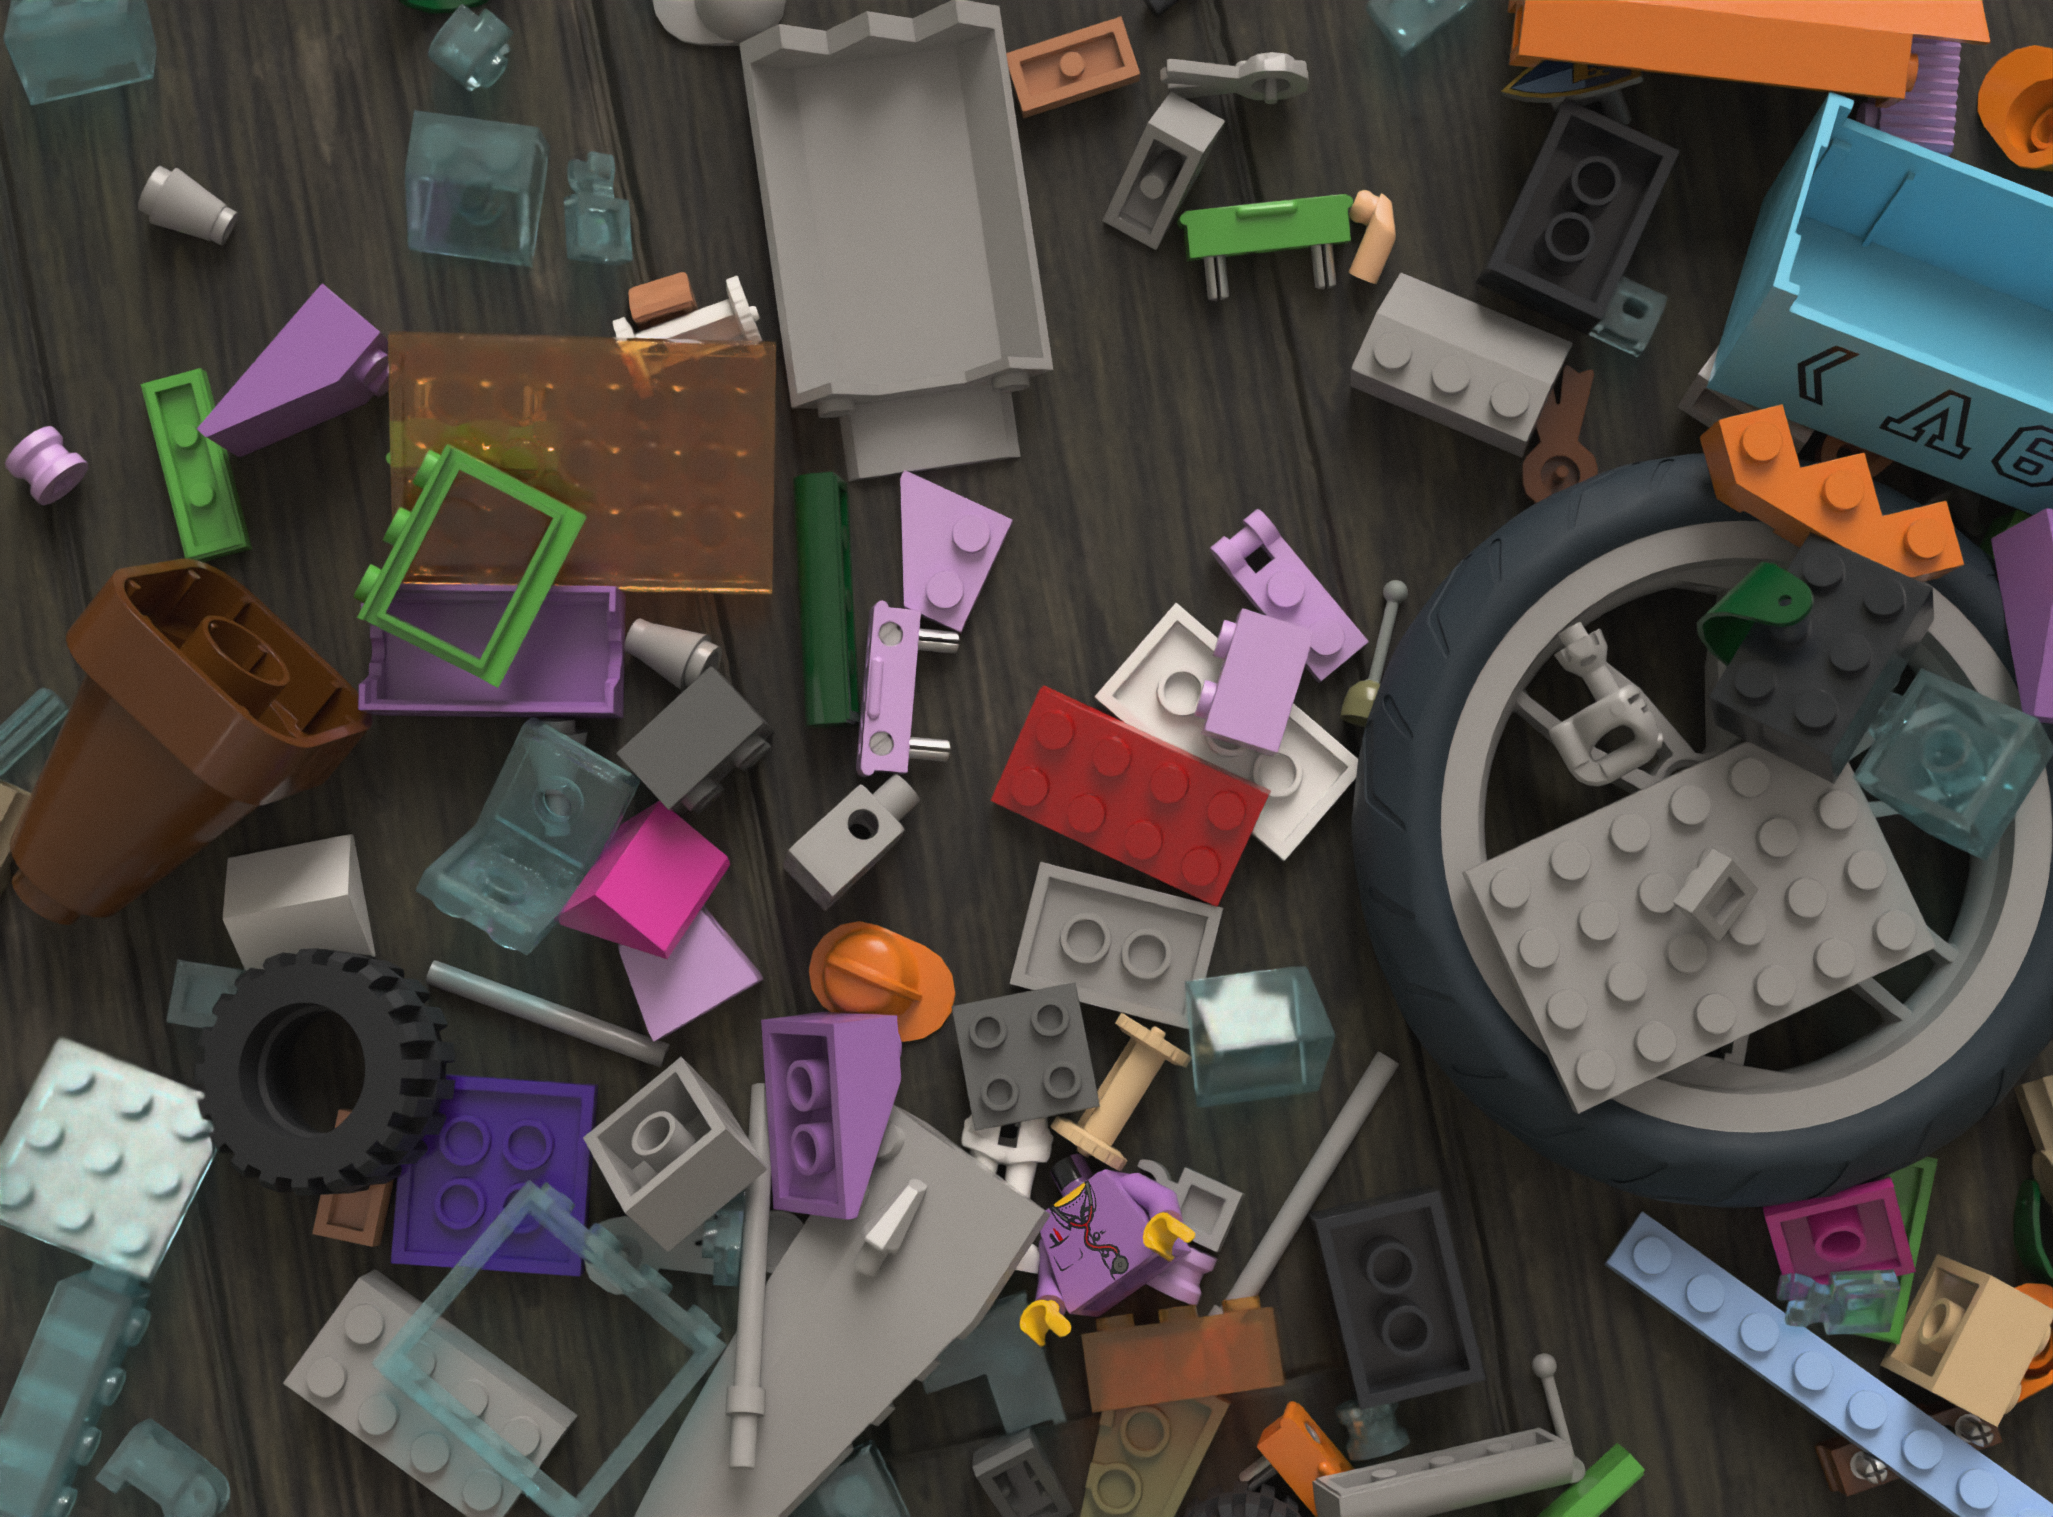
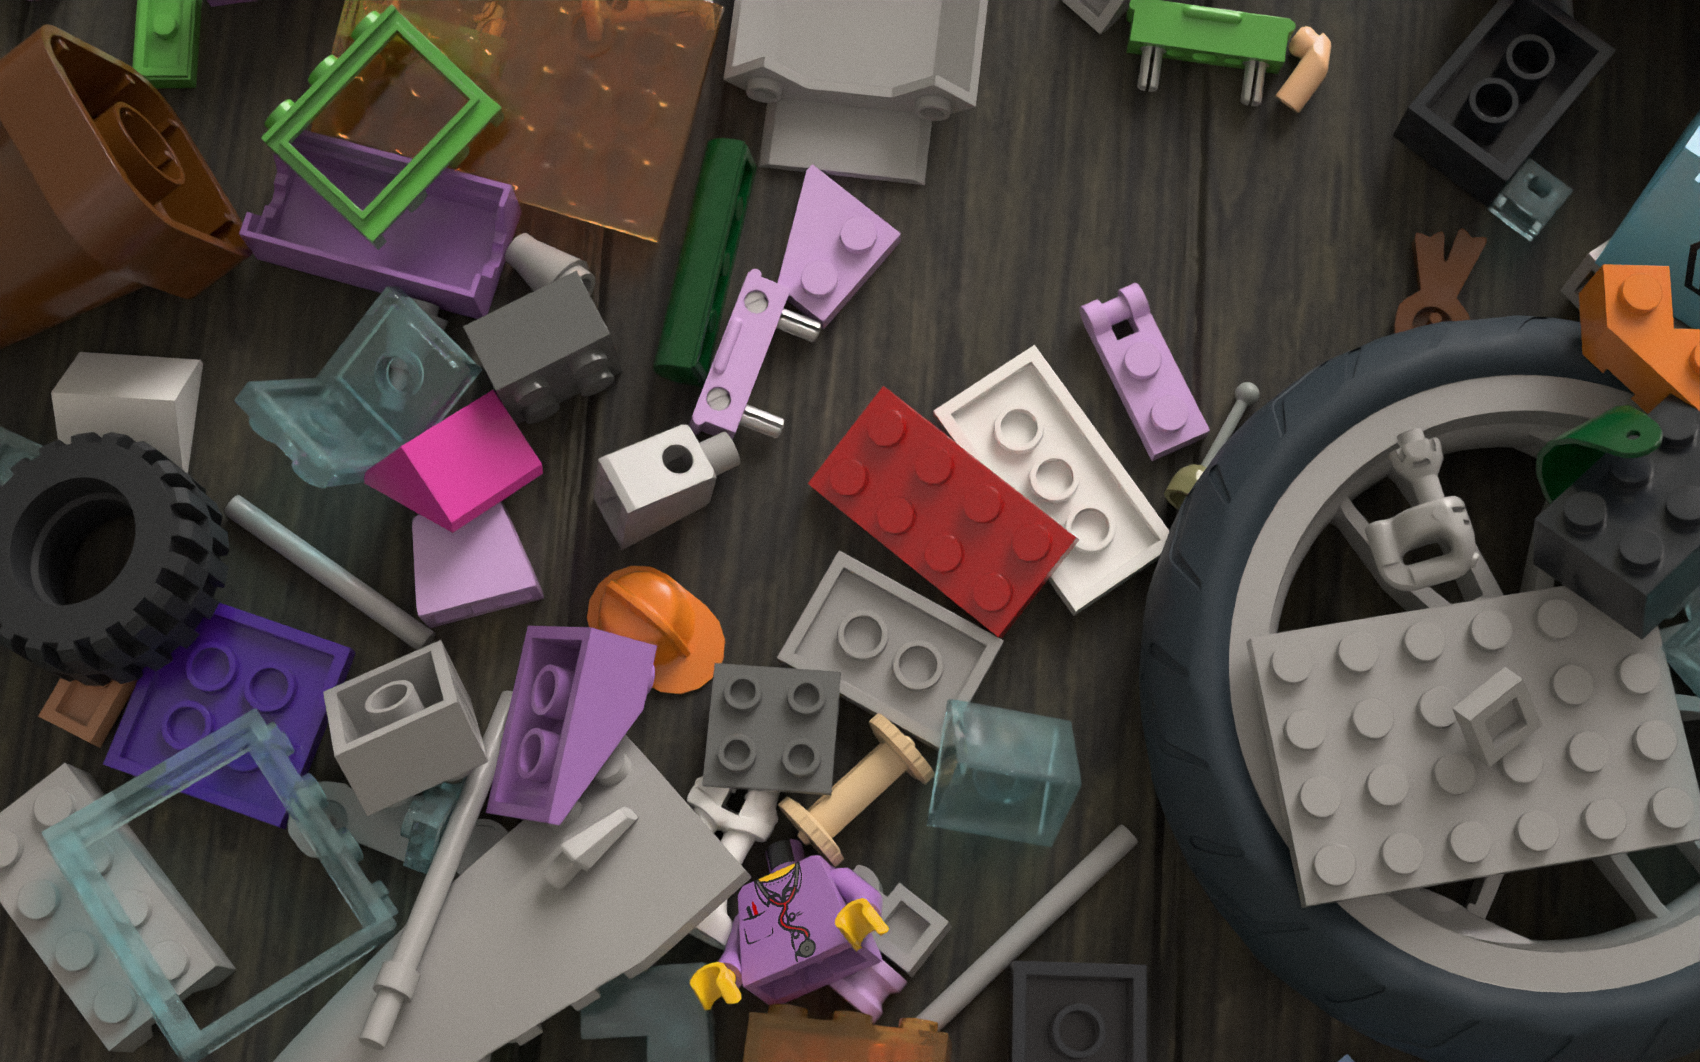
camera: 20 degrees right, 10 degrees down
lavender brick [1194,608,1315,756] -> none
light grey slope [1351,273,1573,457] -> none

